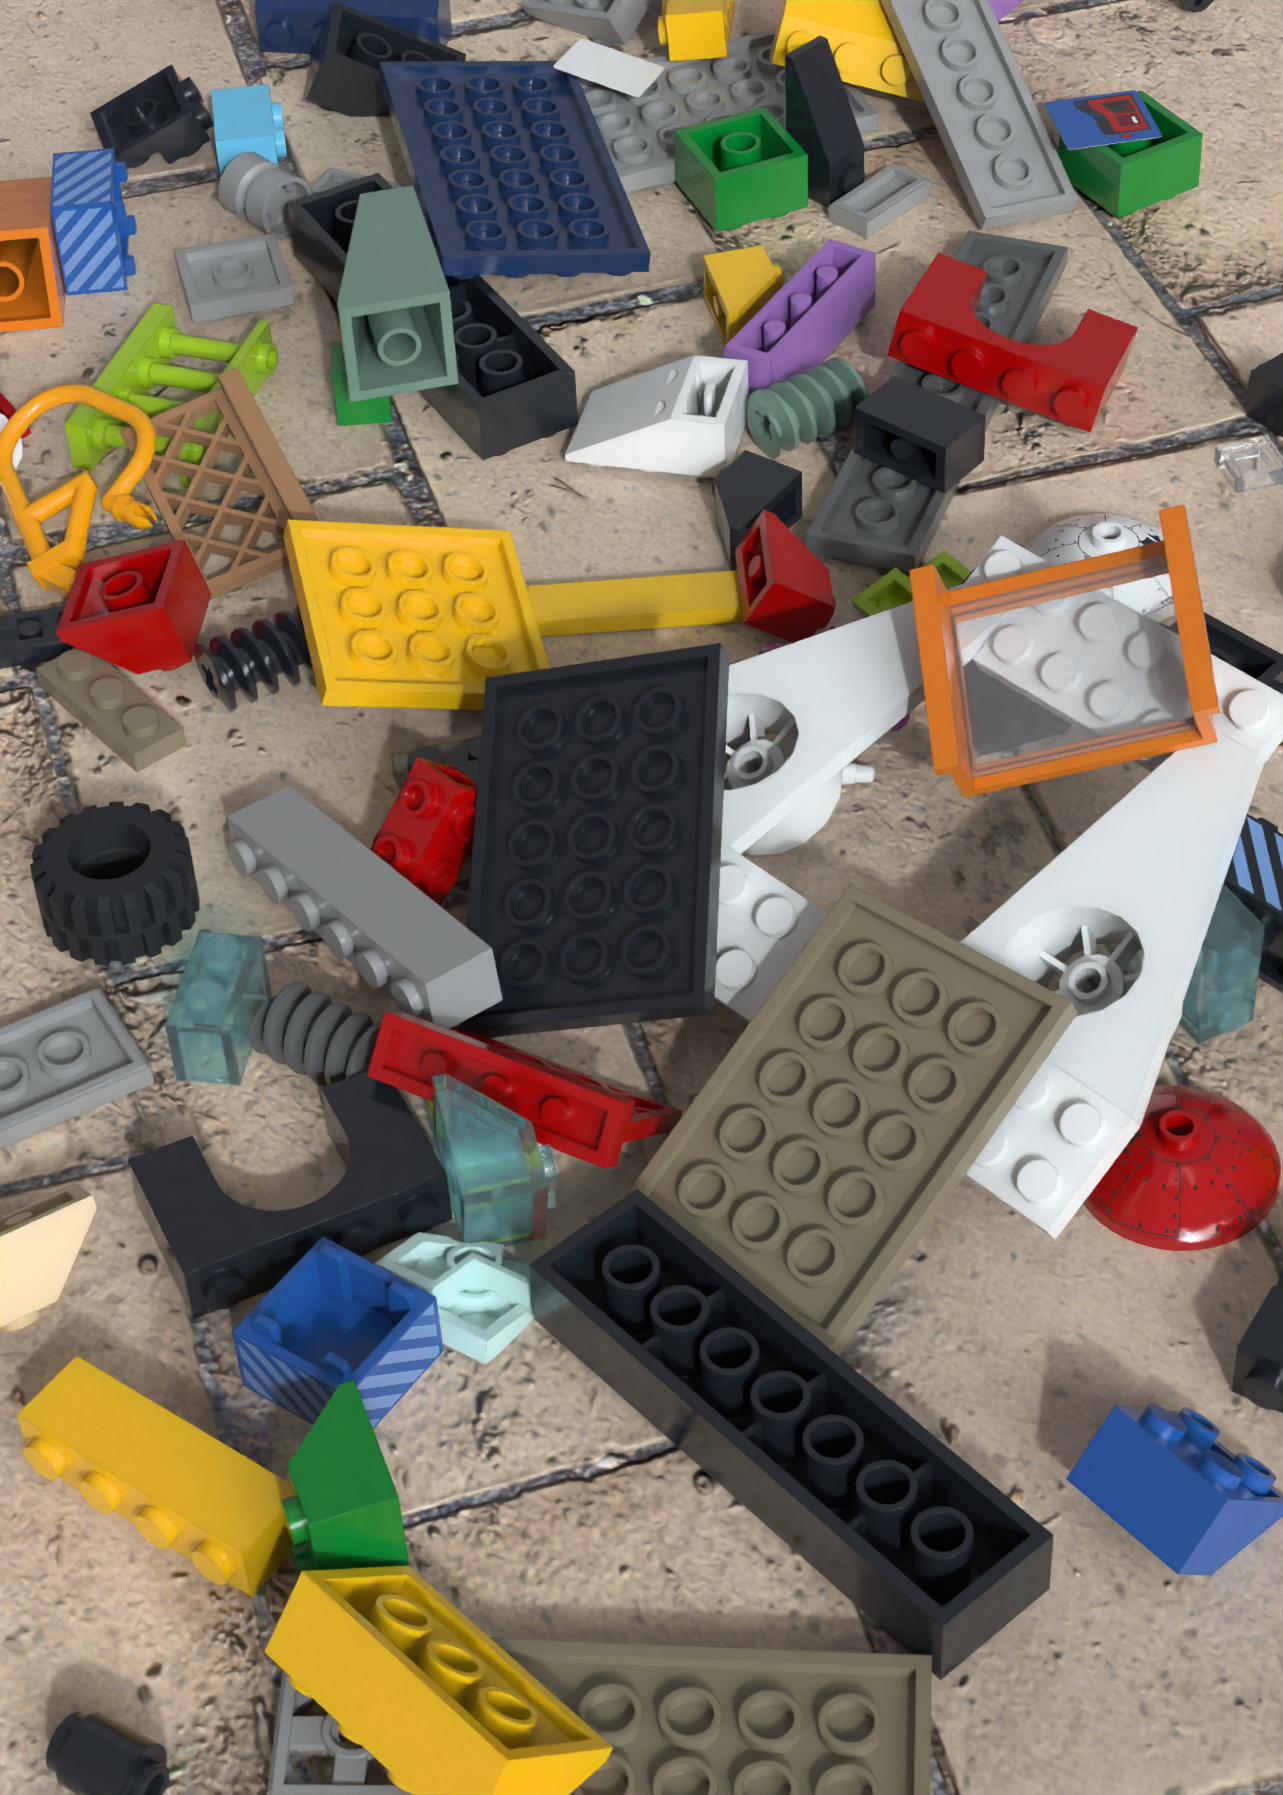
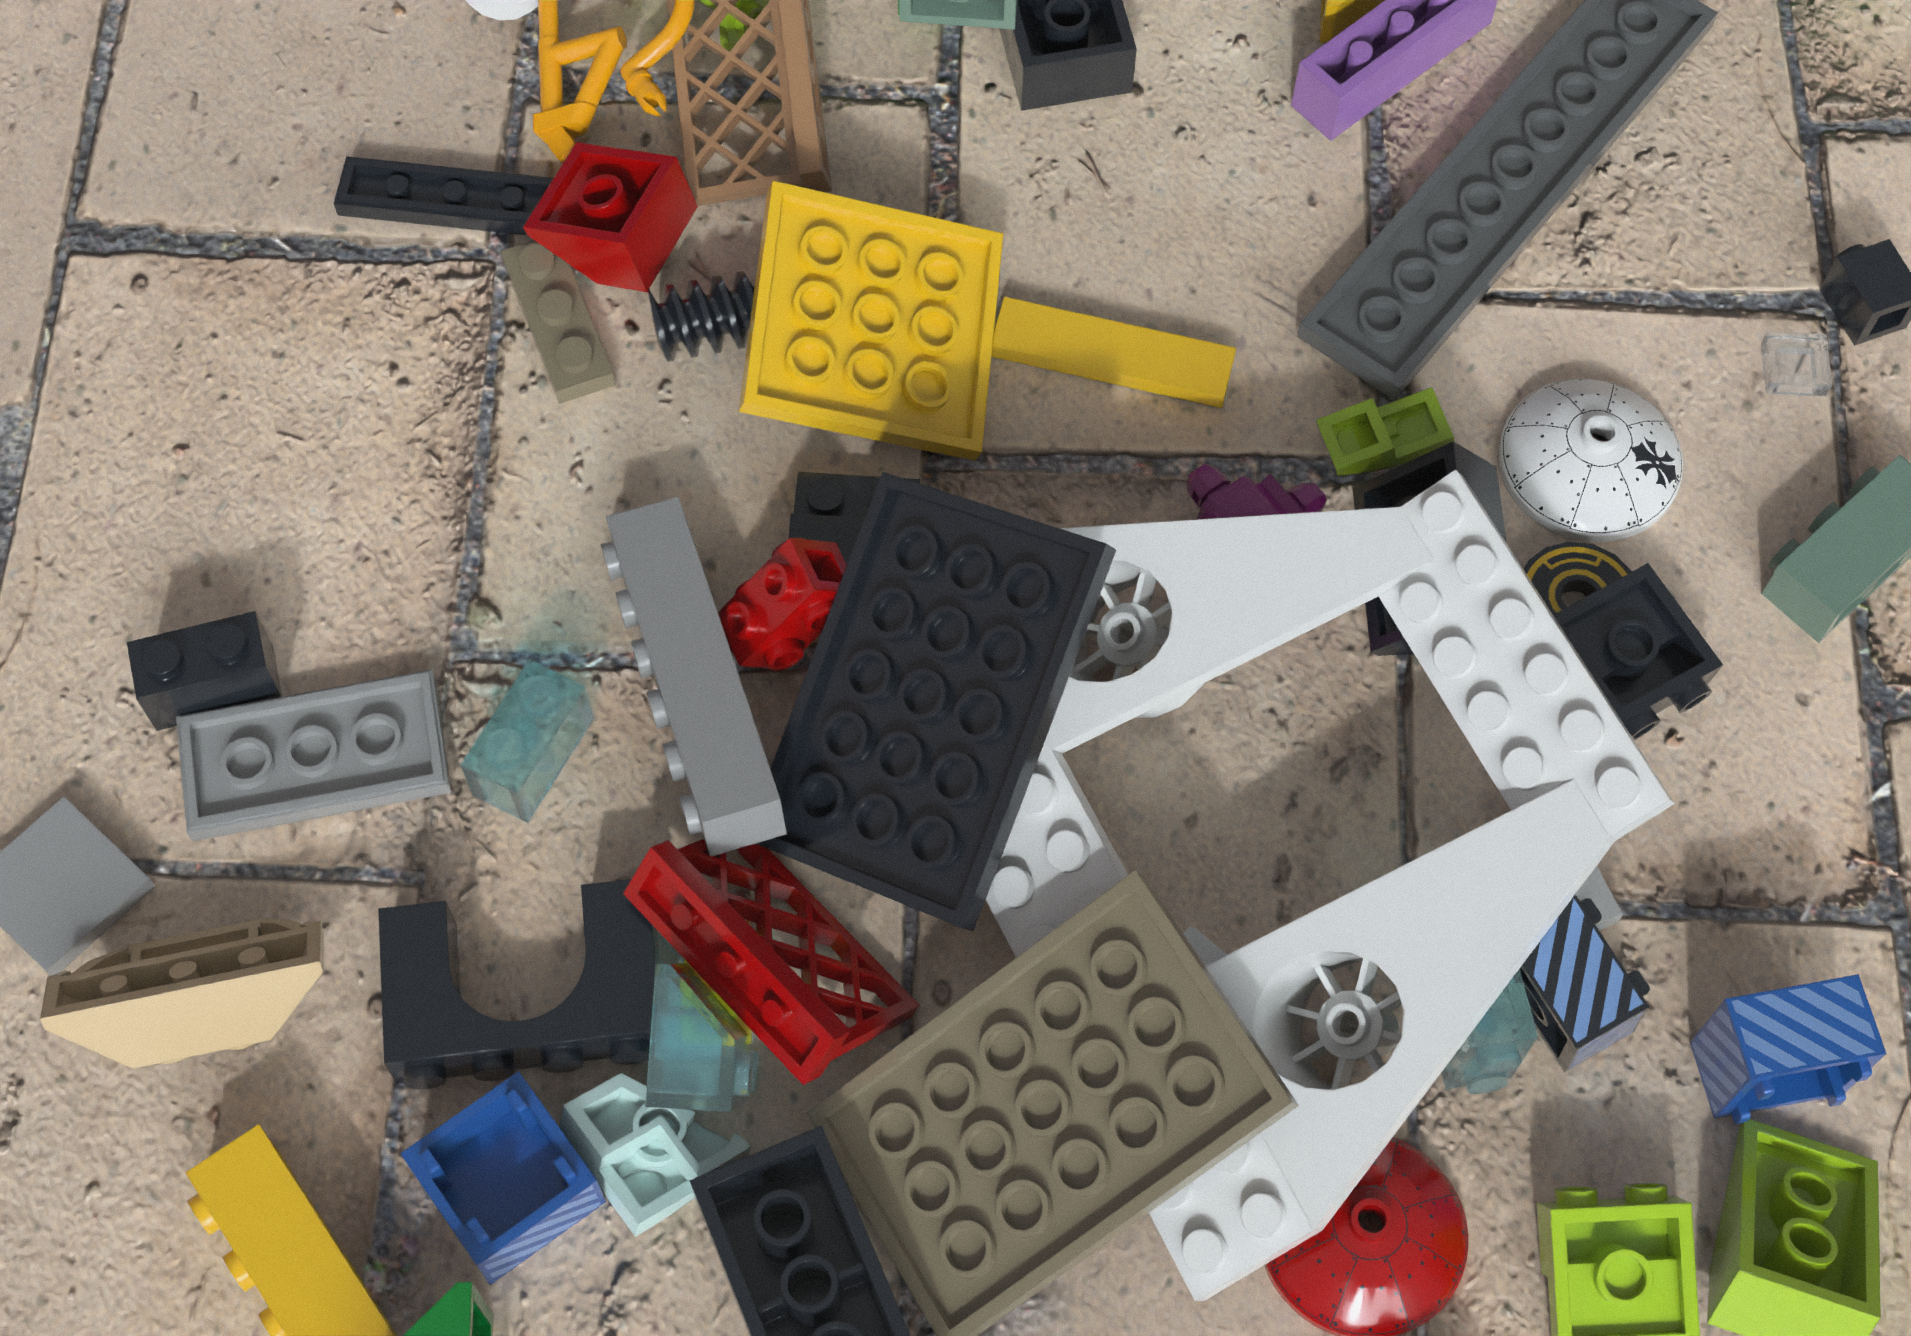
camera: 15 degrees right, 20 degrees up
black tyre [30,801,200,966] -> none
dark grey piece [248,981,381,1086] -> none
white slope [565,355,749,478] -> none
black slope [712,450,802,571] -> none
red slope [735,510,836,643] -> none
sand green piece [746,358,869,458] -> none
black brick [854,376,986,494] -> none
red arch [887,253,1138,433] -> none
clear piece [909,504,1221,798] -> none

